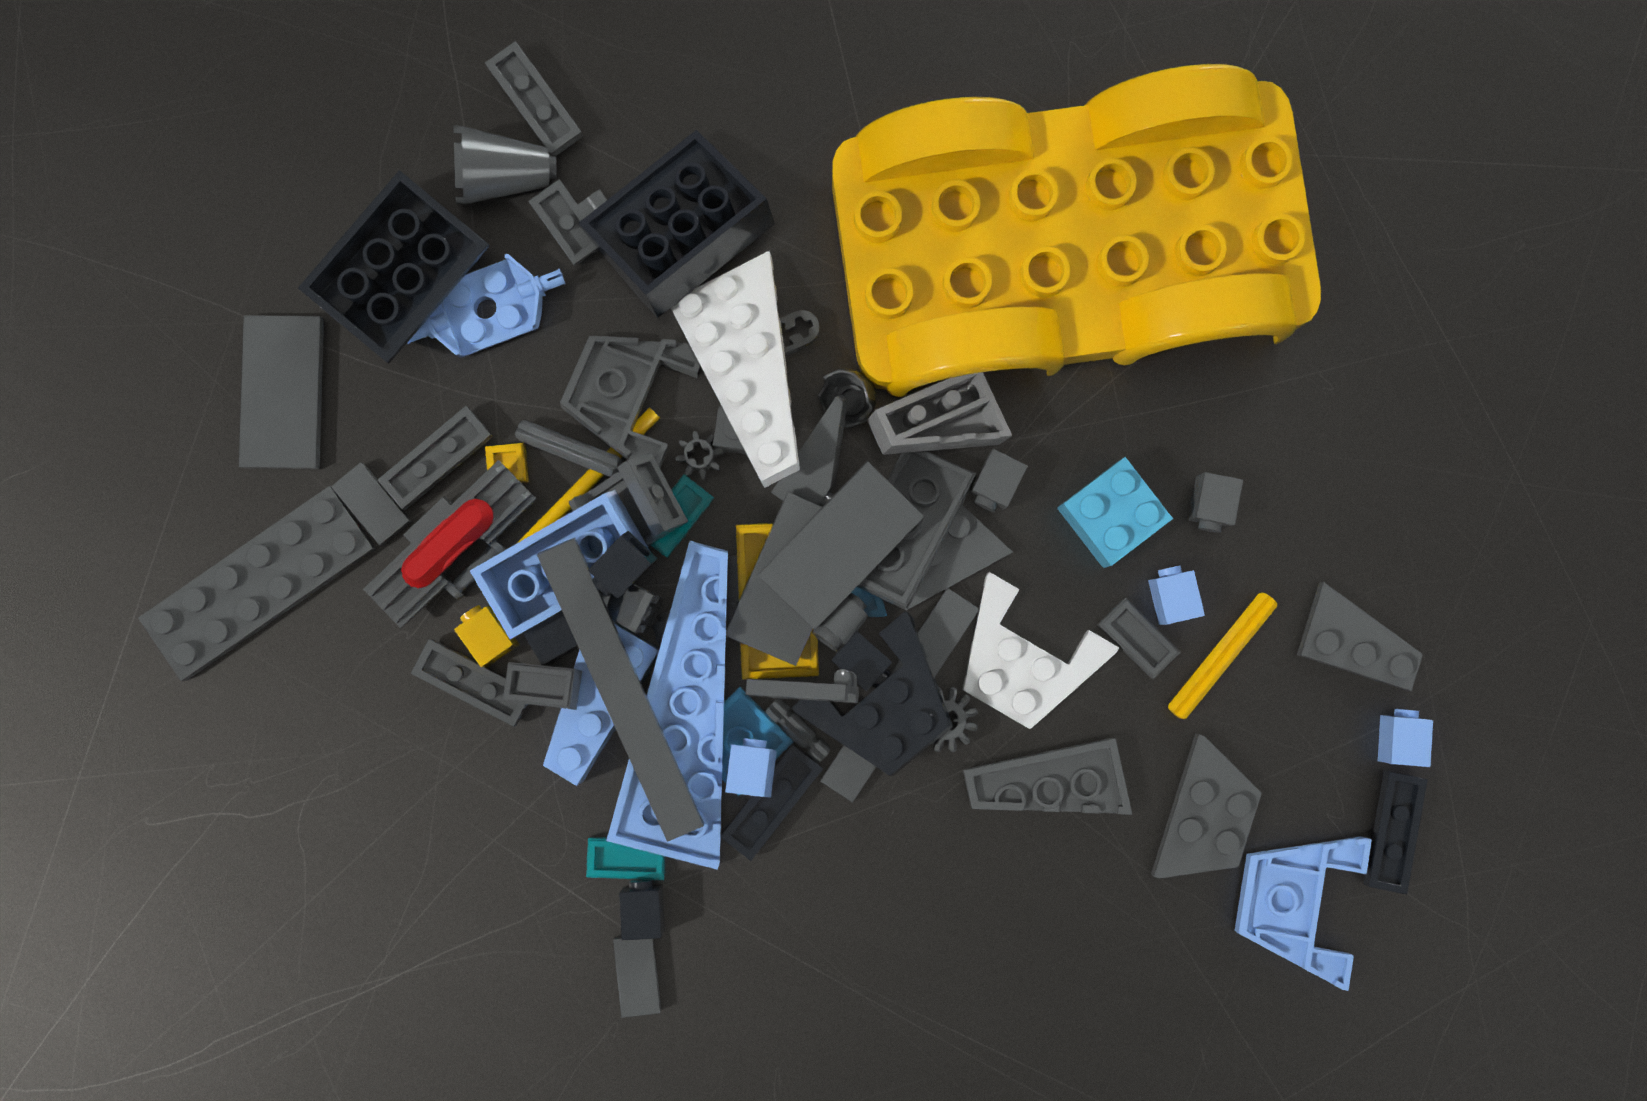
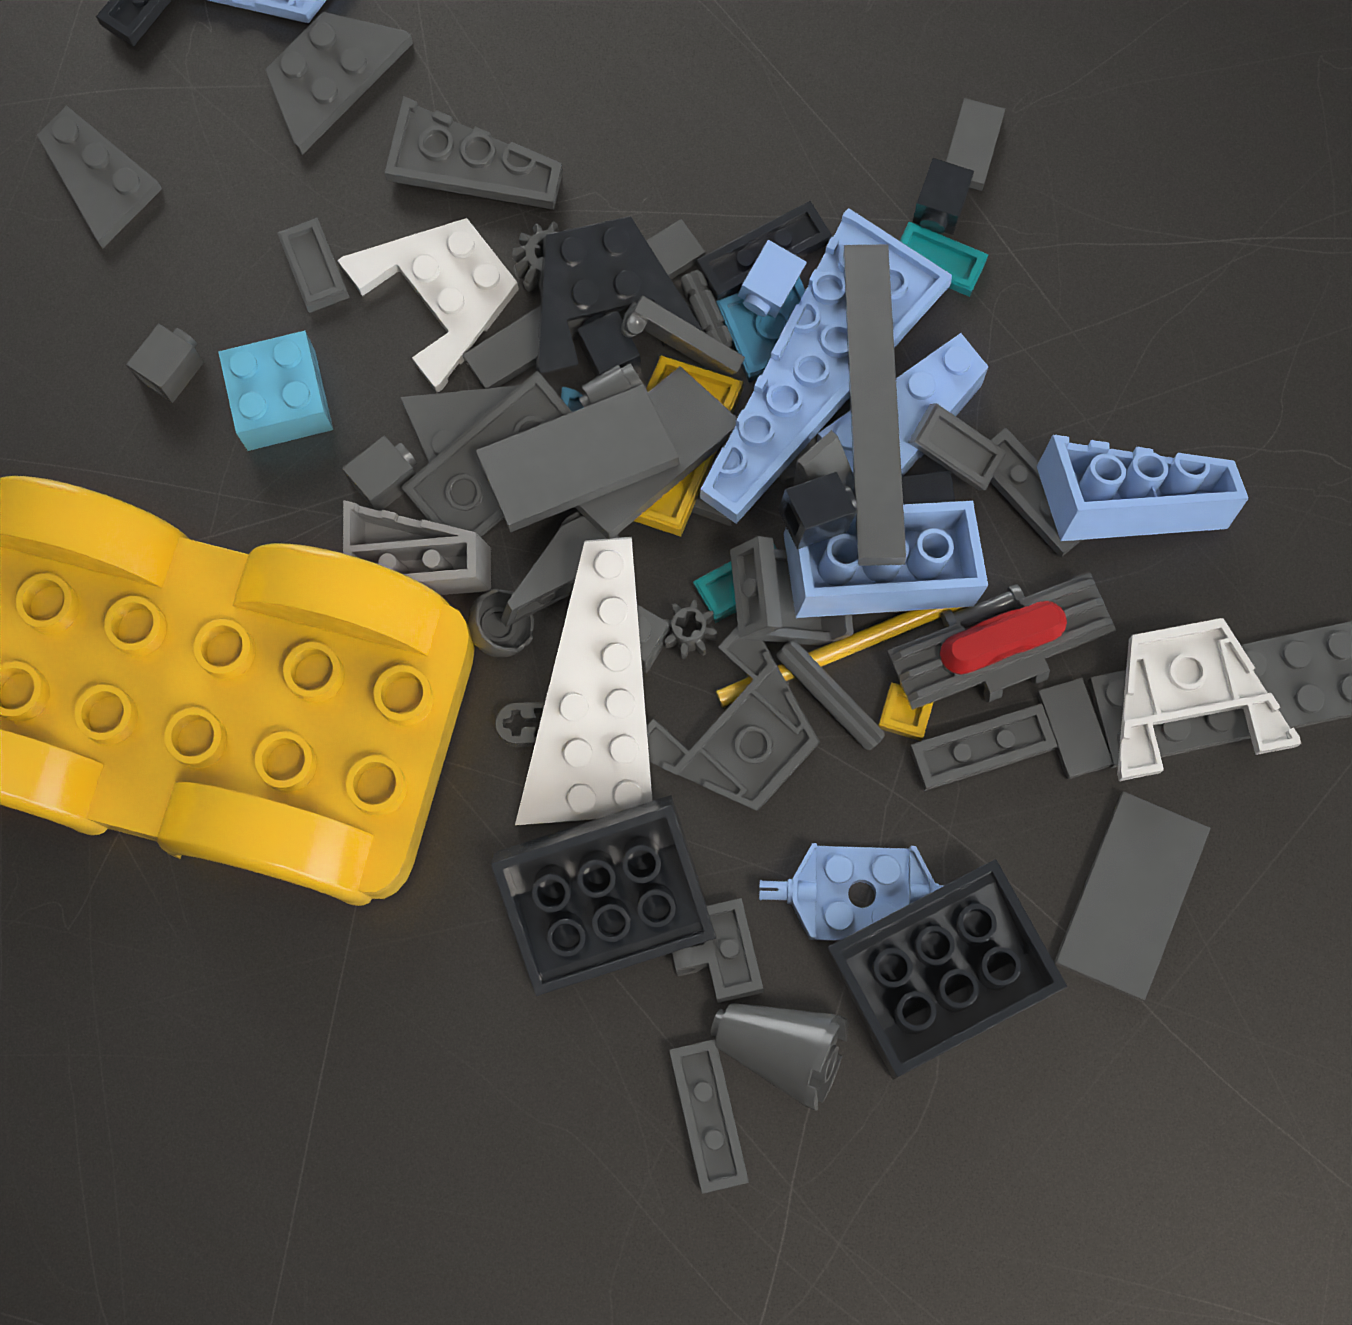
camera: 150 degrees left, 10 degrees down
yellow brick [454,605,520,667] -> none
light blue brick [1148,565,1205,625] -> none
yellow axle [1168,593,1277,719] -> none
light blue brick [1378,709,1433,767] -> none
none -> light blue wedge [1036,435,1248,541]
none -> white wing [1117,618,1301,781]

